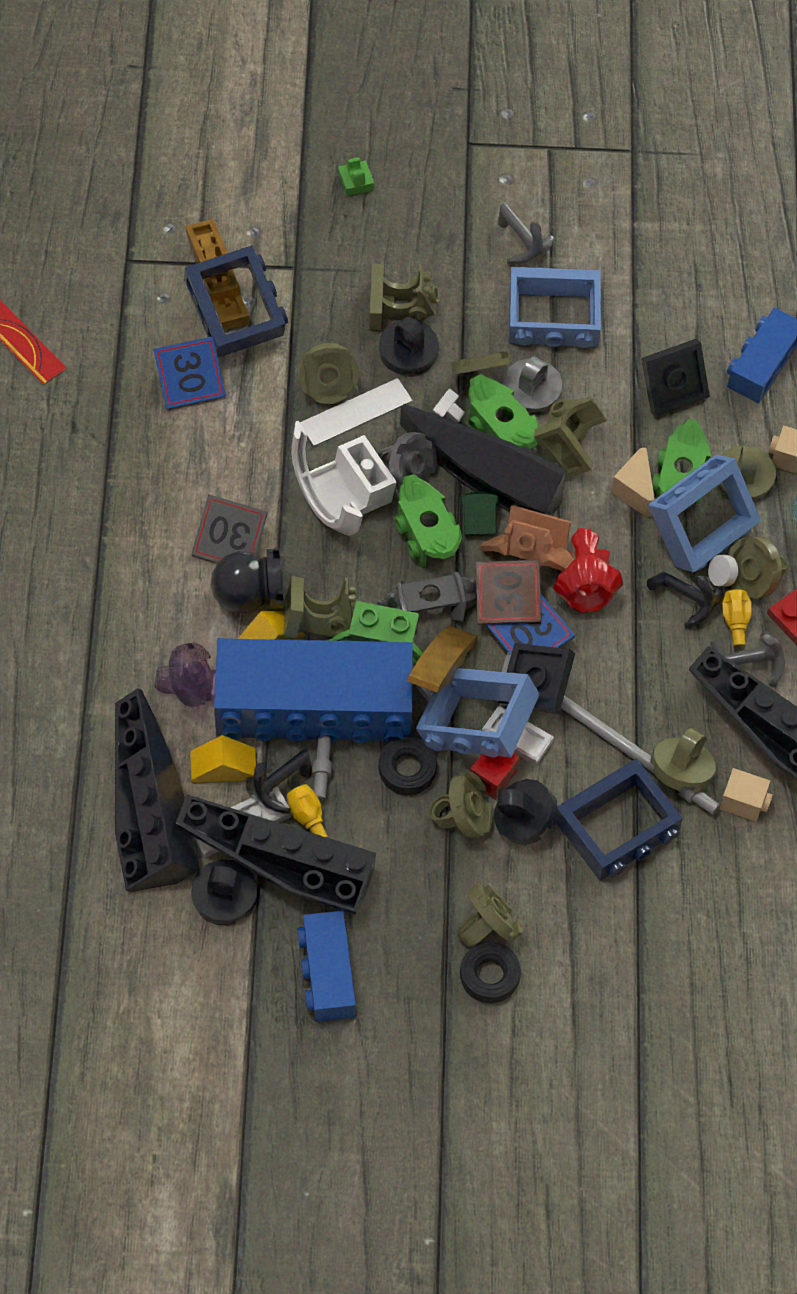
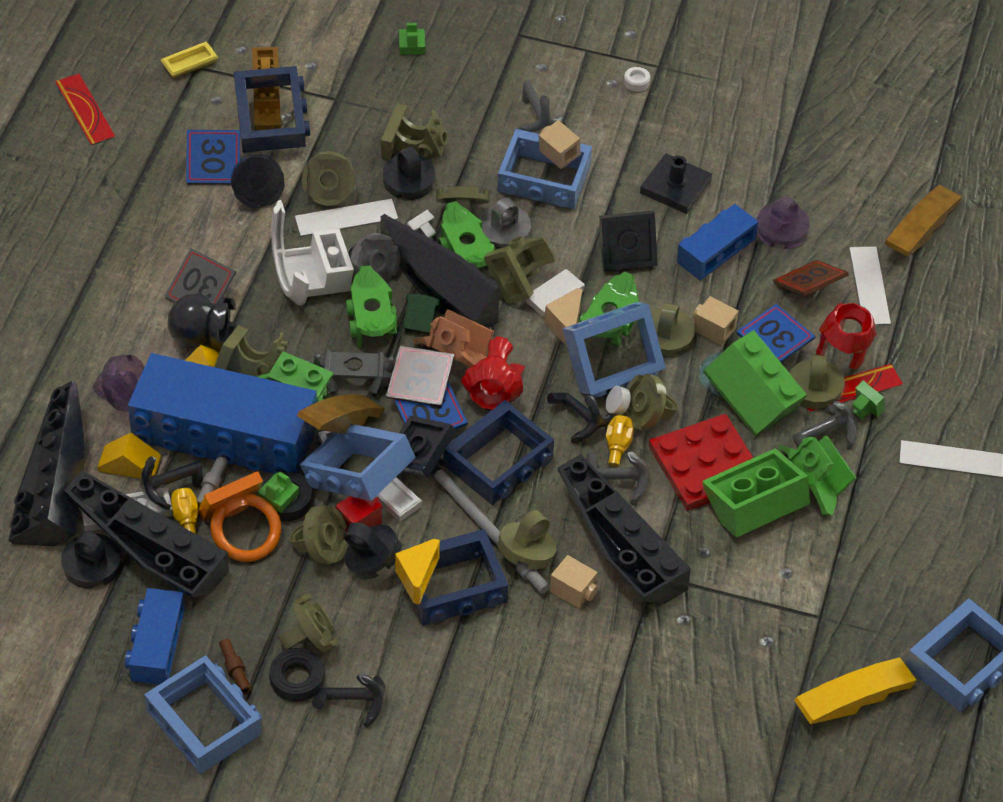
camera: 15 degrees right, 10 degrees down
none -> medium blue window [144,655,262,774]
none -> light yellow tile [161,41,218,79]
none -> orange tile [198,471,281,562]
none -> reddish brown bar [219,639,251,695]
none -> black tile [231,154,285,208]
none -> bright green tile [258,472,299,513]
none -> black piece [312,673,386,728]
none -> yellow slope [395,539,440,604]
none -> dark blue window [443,400,554,505]
none -> white tile [525,269,585,318]
none -> tan brick [539,120,581,169]
none -> white tile [624,67,650,92]
none -> black tile [640,153,712,214]

